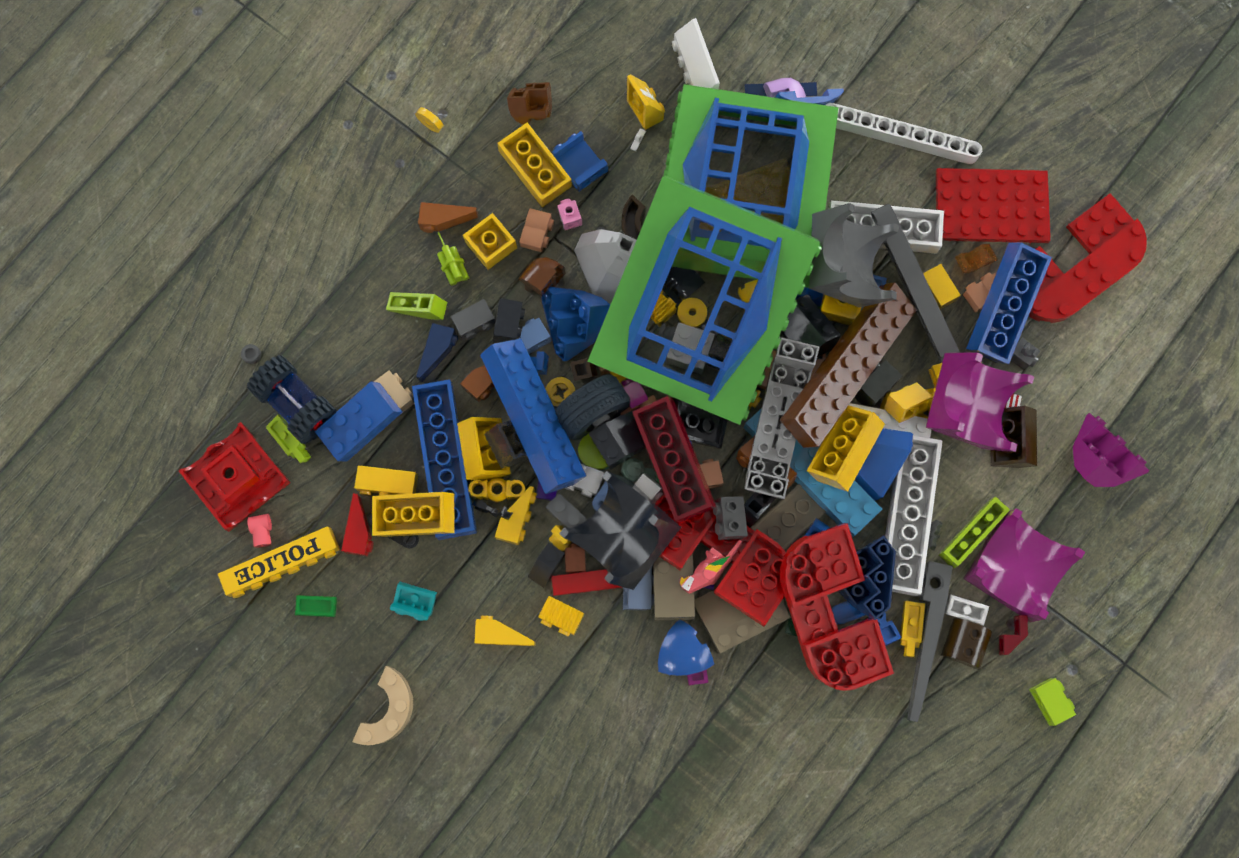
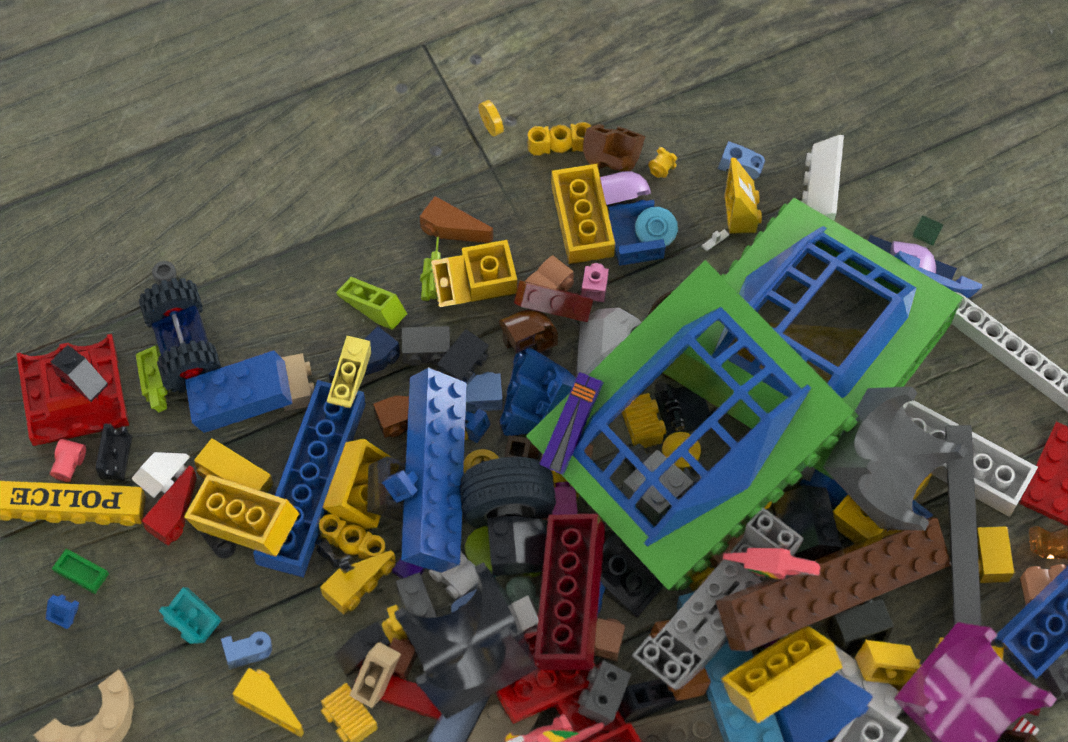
camera: 25 degrees right, 15 degrees down
none -> blue tile [46,595,79,629]
none -> slope [50,345,108,402]
none -> black hinge [95,424,133,481]
none -> white slope [132,452,190,498]
none -> medium blue leg [221,632,272,670]
none -> light yellow slope [327,336,371,408]
none -> tan brick [350,642,401,708]
none -> blue tile [382,470,419,503]
none -> yellow brick [431,255,471,307]
none -> dark red brick [514,280,593,323]
none -> yellow piece [528,122,592,156]
none -> dark purple tile [540,372,604,475]
none -> lavender brick [600,171,651,205]
none -> medium azure wheel [635,207,678,247]
none -> yellow brick [648,147,677,178]
none -> medium blue leg [717,141,765,179]
none -> coral animal [723,548,820,579]
none -> clear green tile [912,215,944,246]

